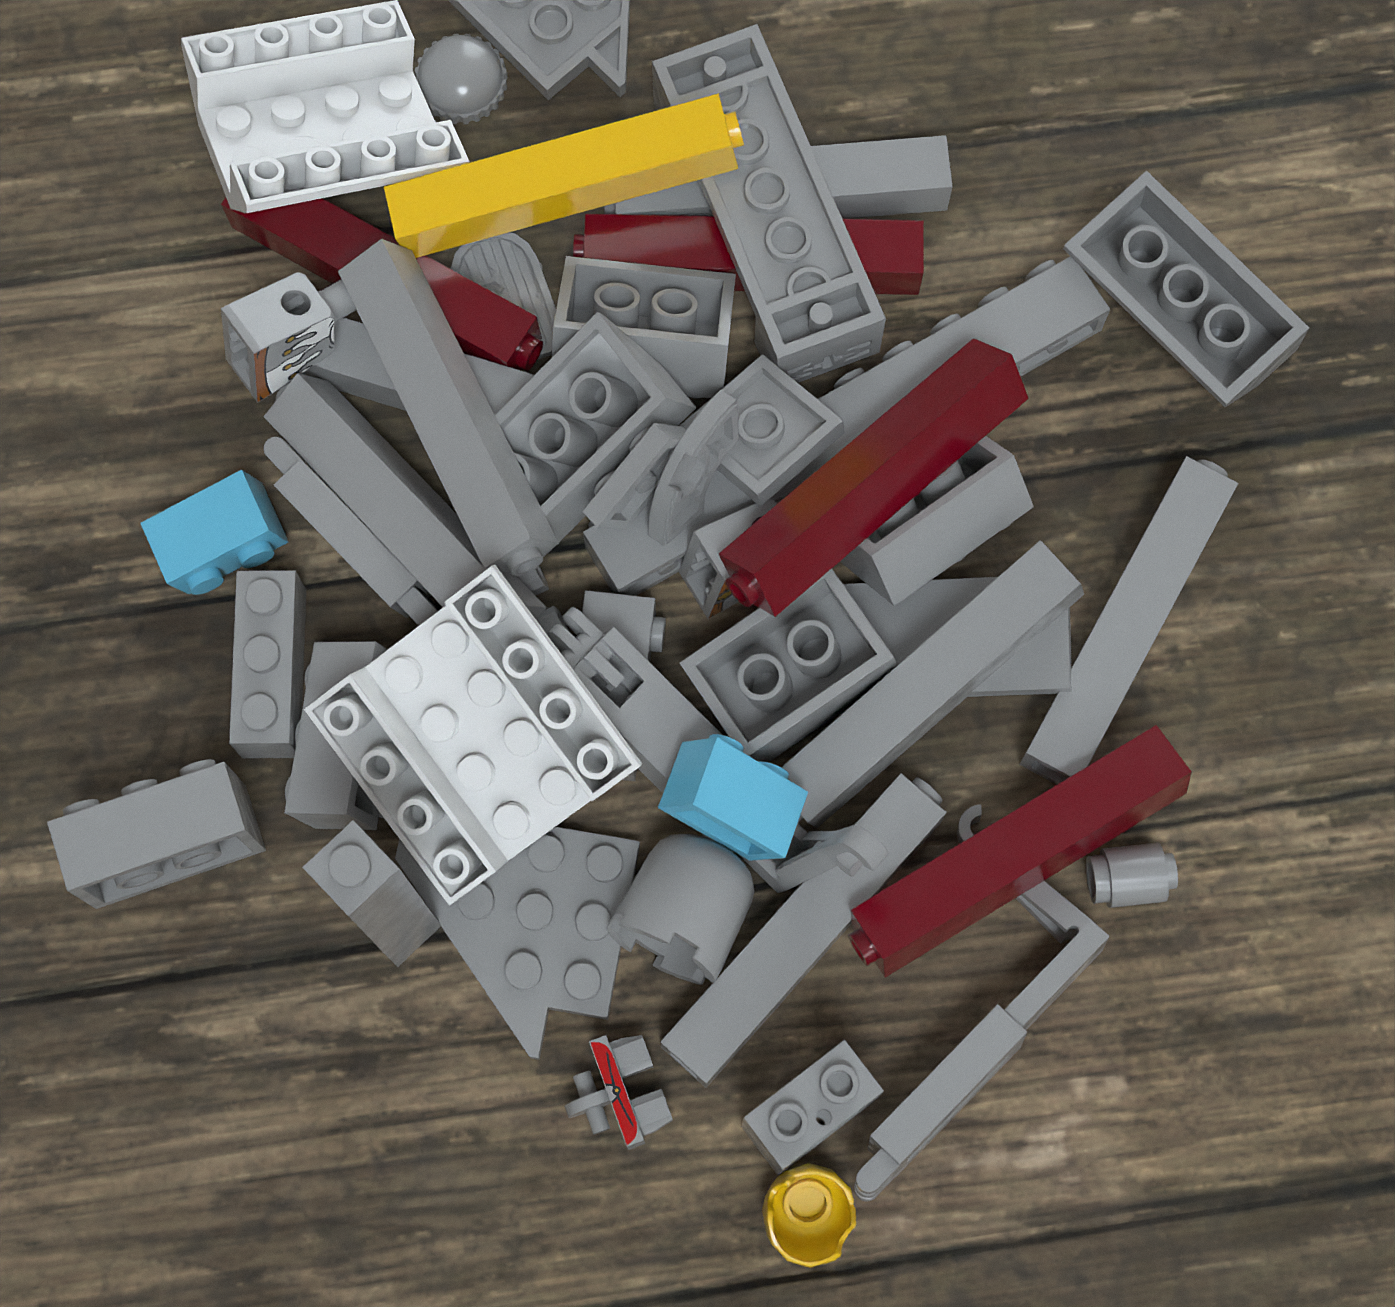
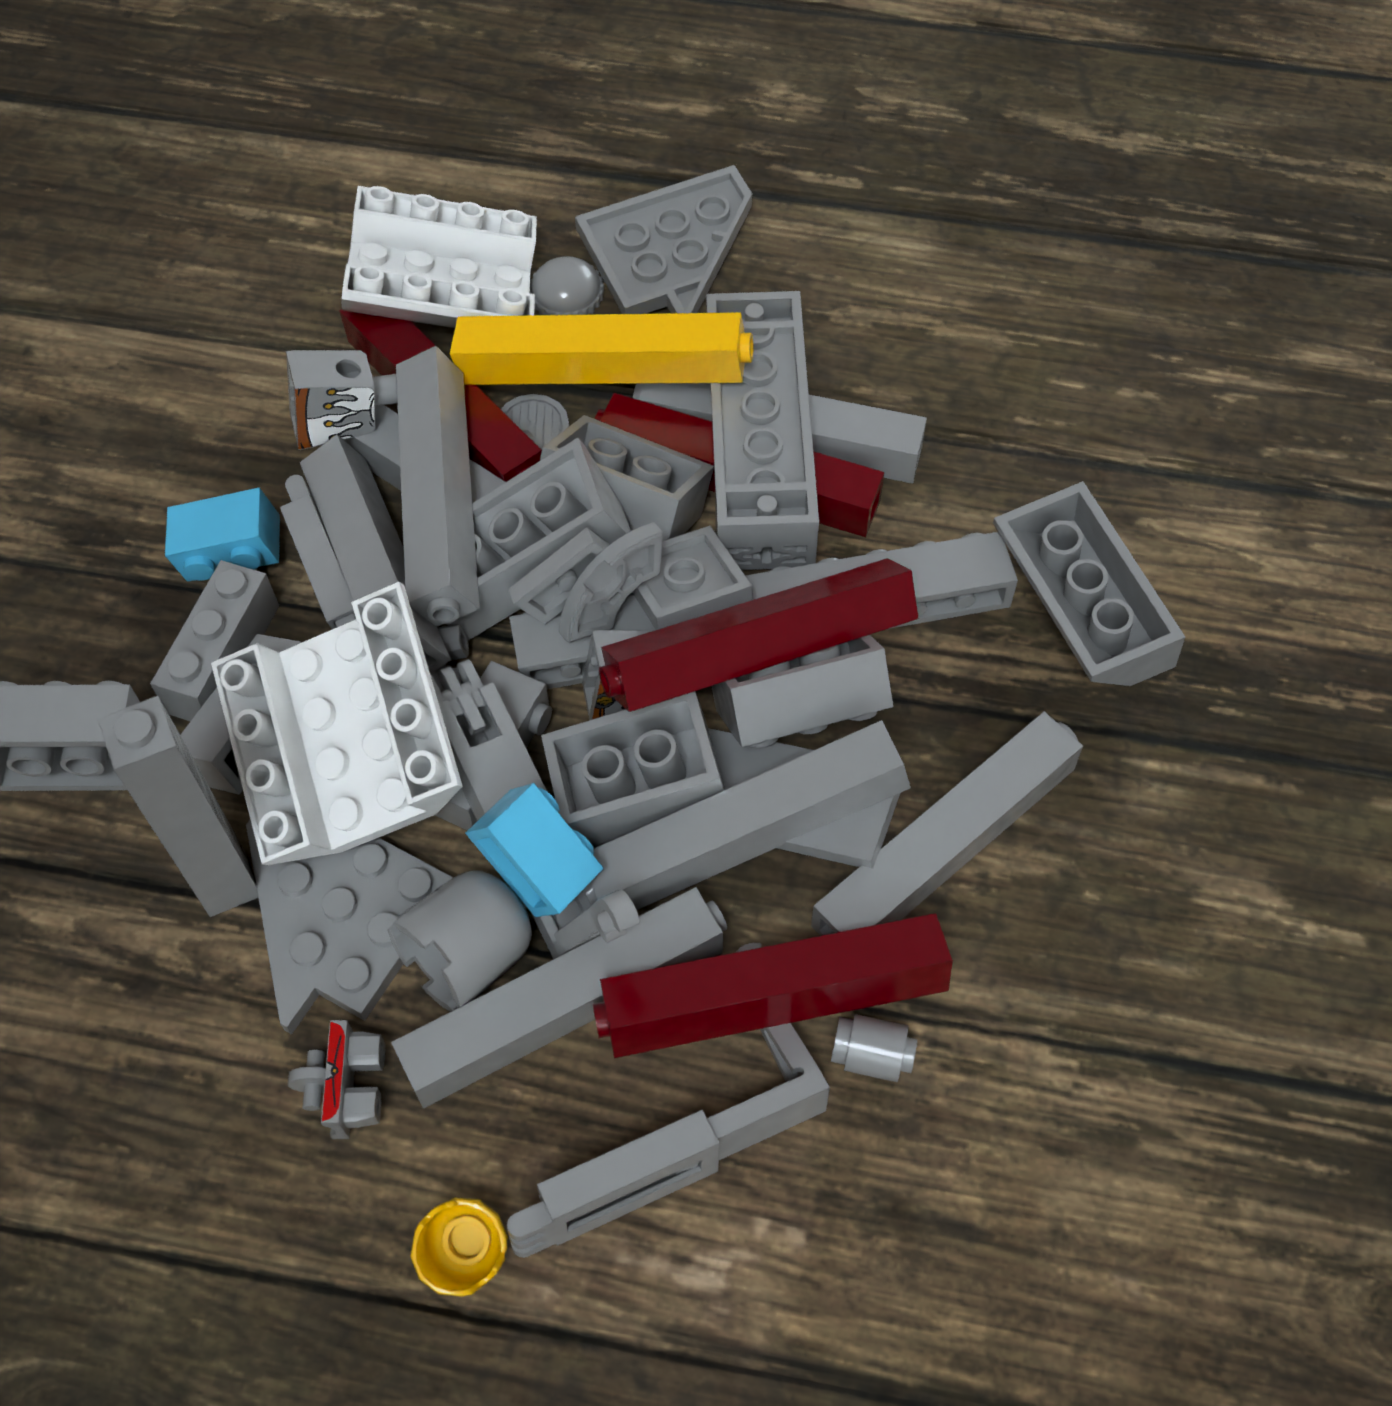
camera: 20 degrees right, 15 degrees down
light grey window [741,1040,884,1176] -> none

